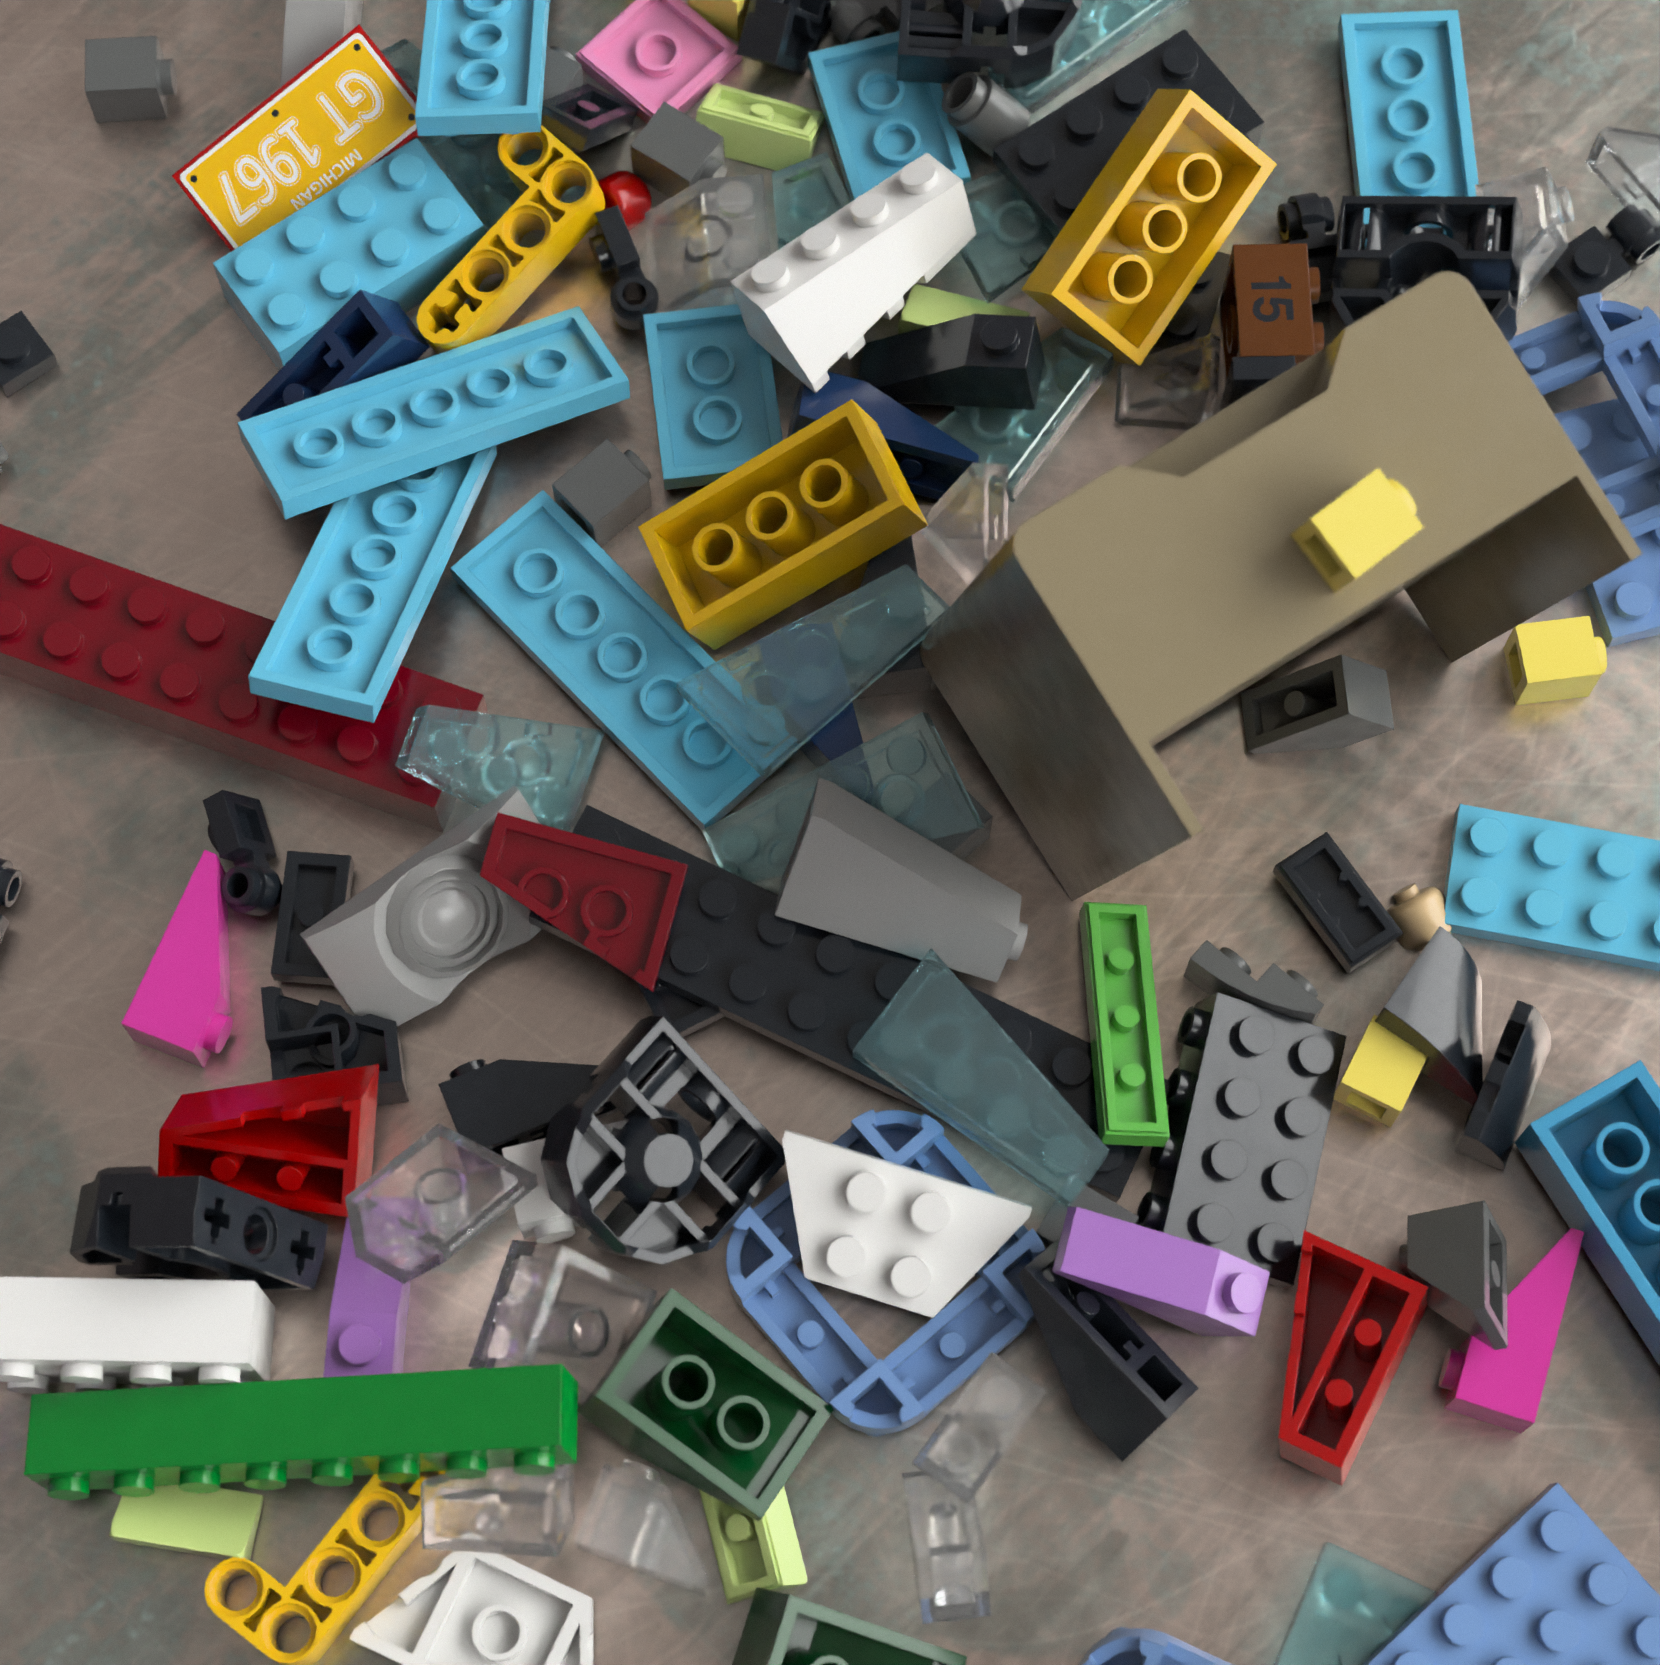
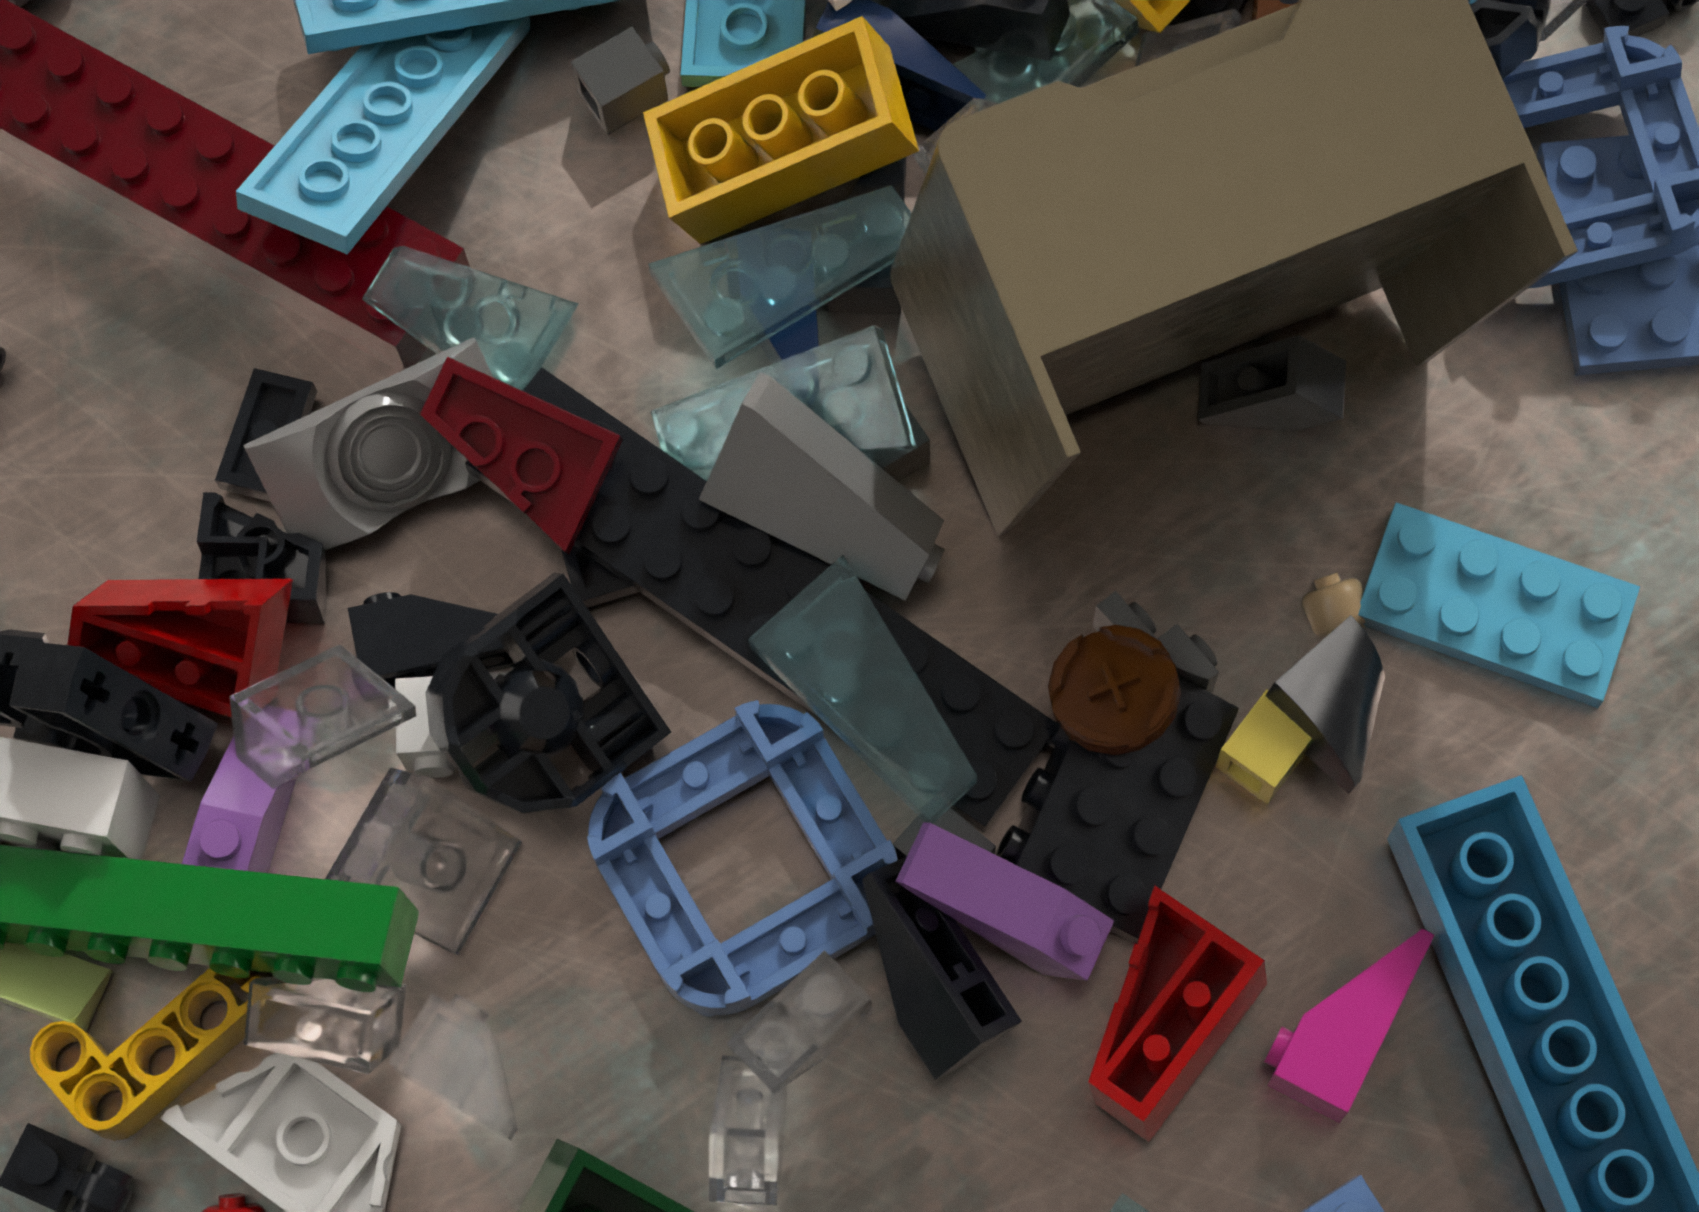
camera: 15 degrees right, 0 degrees up
dark pink slope [121,850,233,1068] -> none
black plate [203,790,283,916] -> none
medium azure plate [450,490,797,833] -> none
dark green slope [578,1288,834,1521] -> none
yellowish green slope [699,1486,807,1604] -> none
white wing [782,1129,1032,1318] -> none
bright green tile [1079,902,1170,1147] -> none
black plate [1273,832,1403,974] -> none
light yellow brick [1291,468,1423,593] -> none
dark grey slope [1399,1200,1508,1350] -> none
black slope [1455,1000,1551,1171] -> none
light yellow brick [1503,616,1607,706] -> none
none -> reddish brown tile [1048,624,1181,755]

